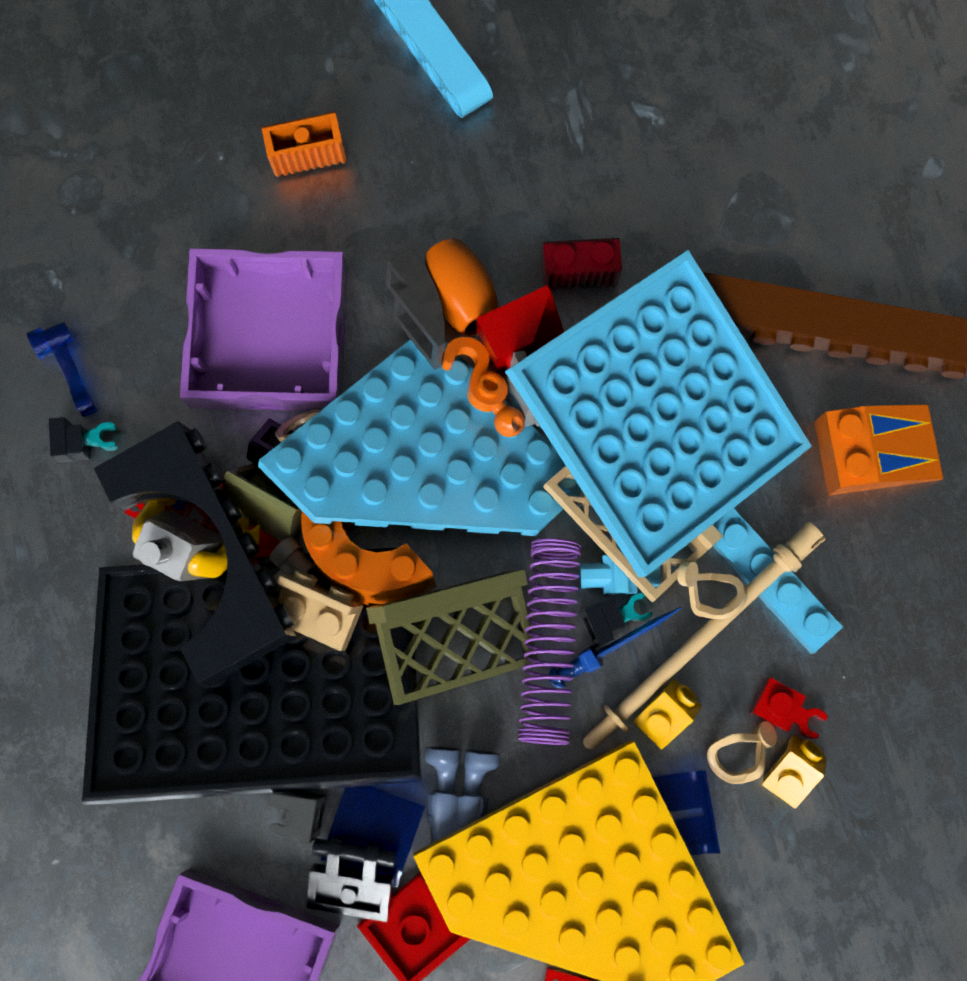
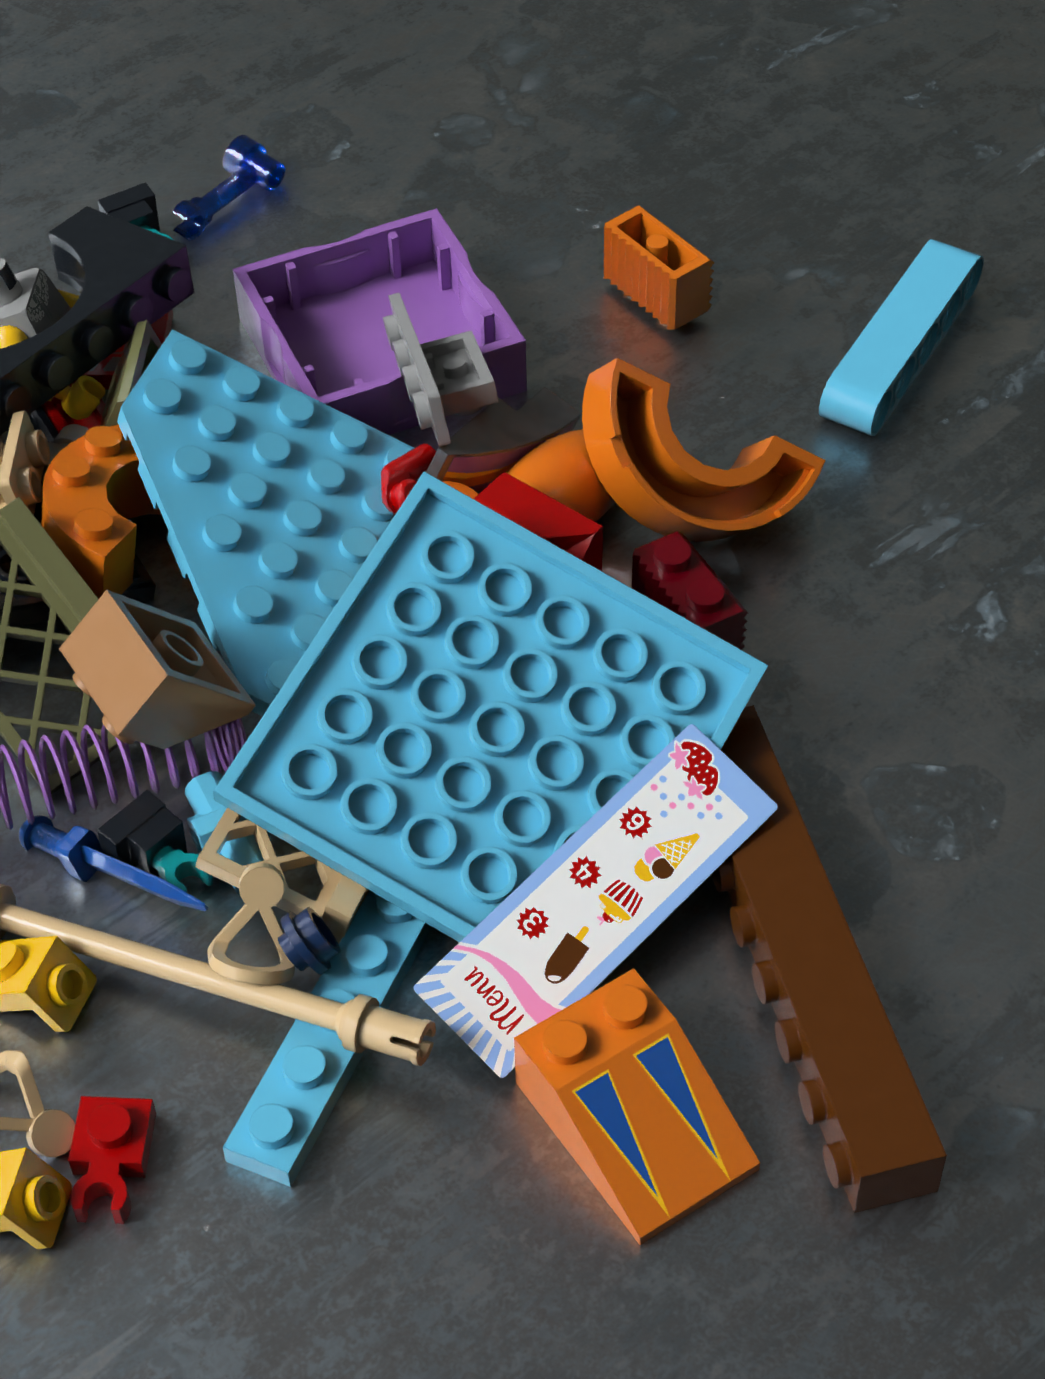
camera: 65 degrees right, 30 degrees down
none -> medium nougat slope [59,590,256,749]
none -> dark blue plate [278,907,341,975]
none -> red arm [381,443,436,515]
none -> light grey bracket [383,293,499,447]
none -> sticker [414,724,778,1078]
none -> orange brick [582,358,825,542]

